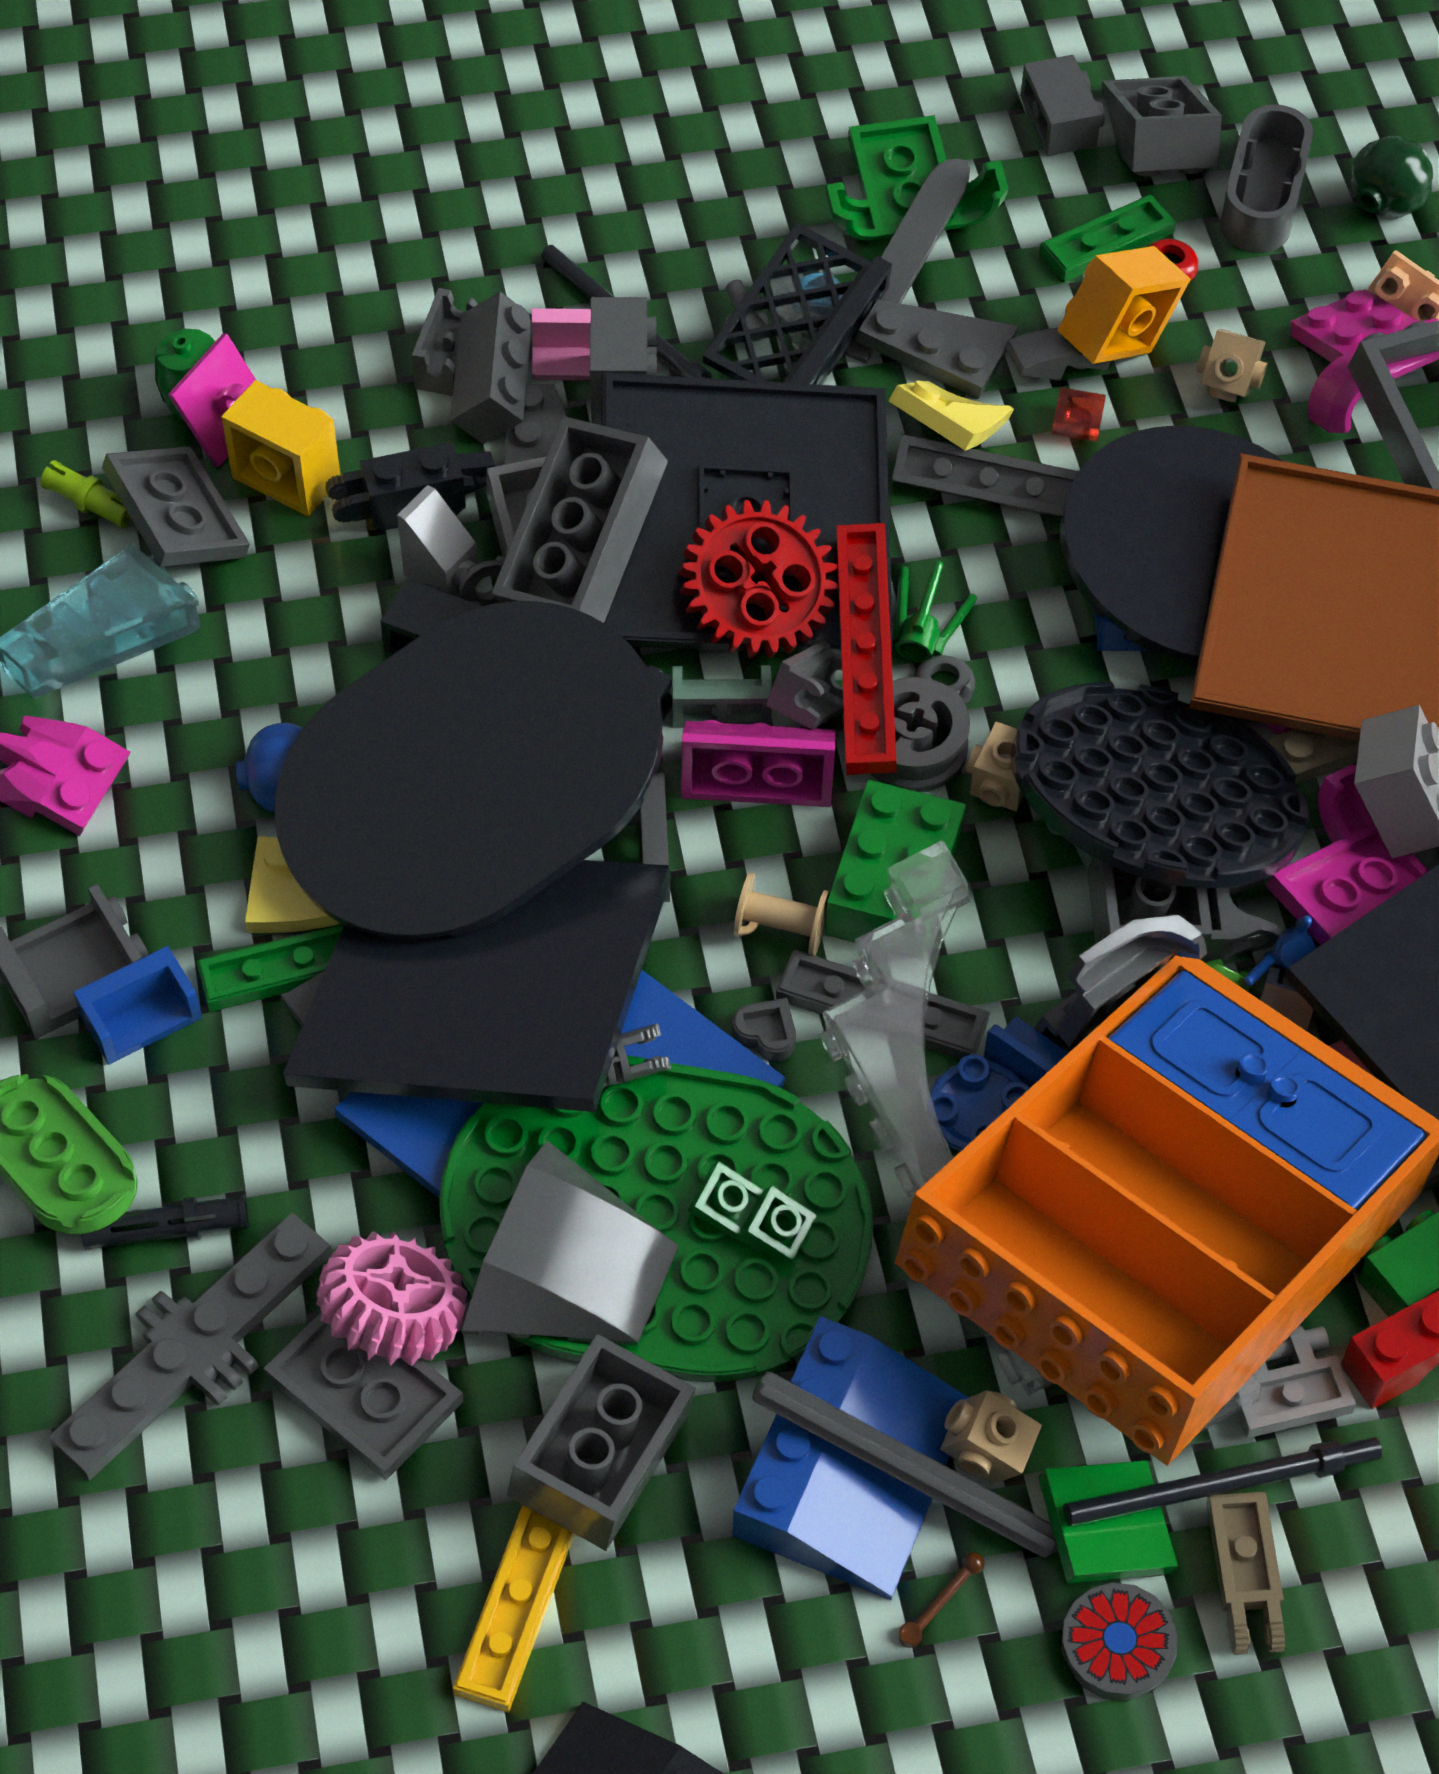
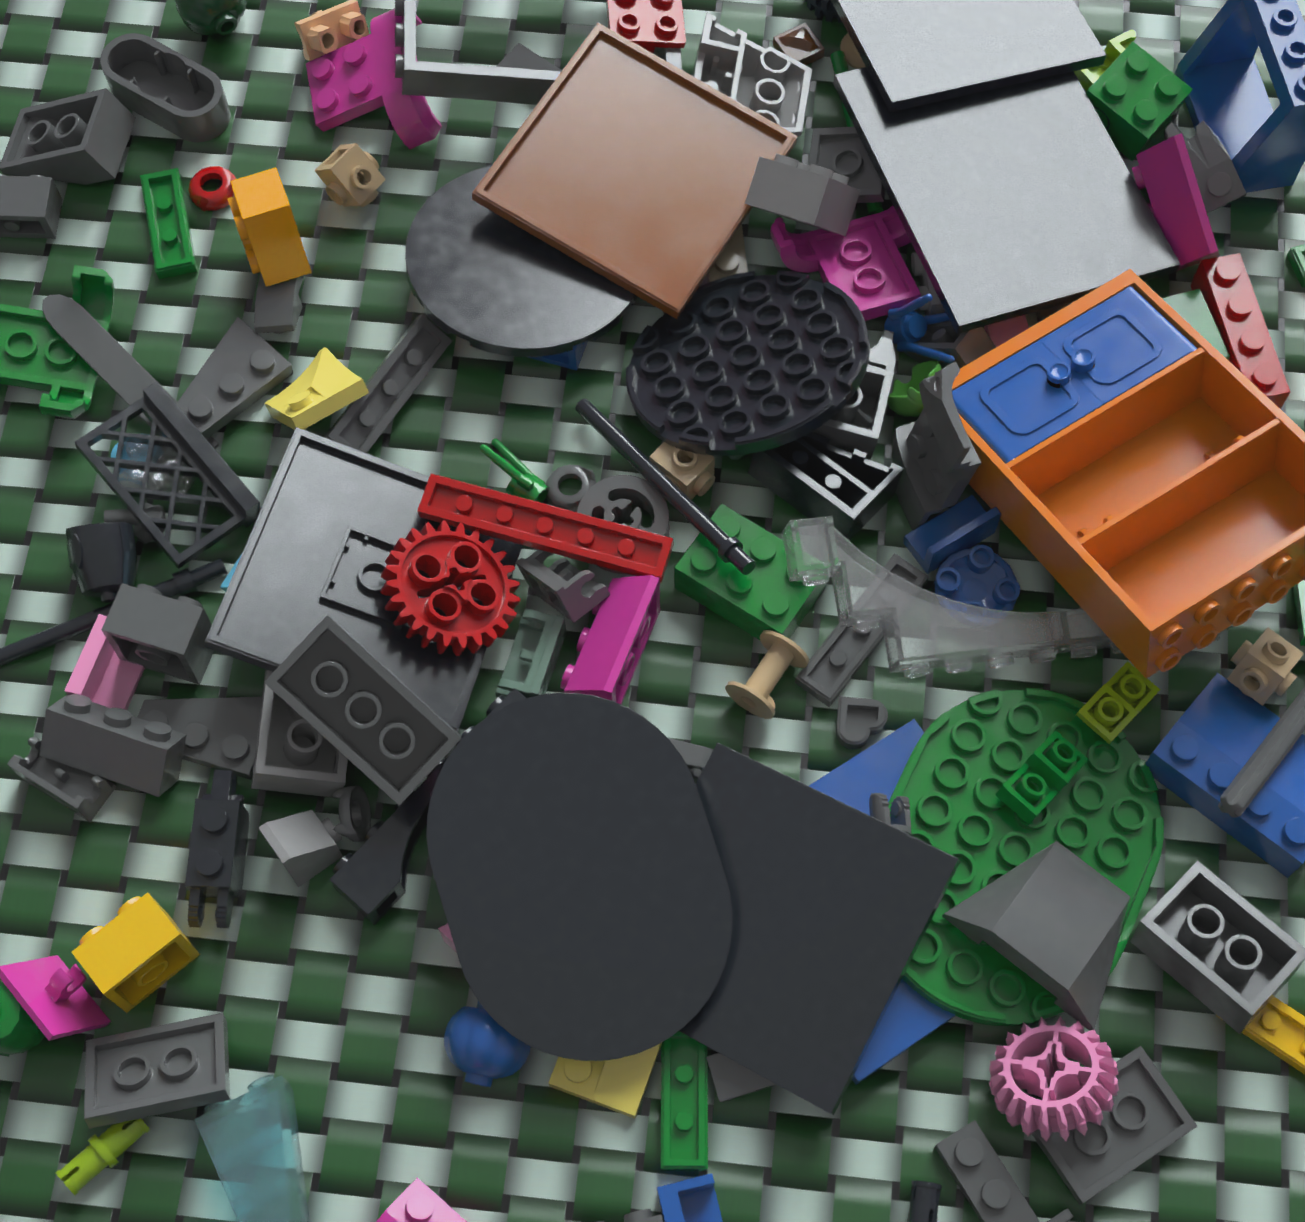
camera: 70 degrees left, 10 degrees up
clear red plate [1052,387,1106,442] -> none
none -> black helmet [66,522,137,603]
none -> black bar [575,398,756,575]
none -> black wedge [748,432,904,546]
none -> lime slope [1076,661,1161,744]

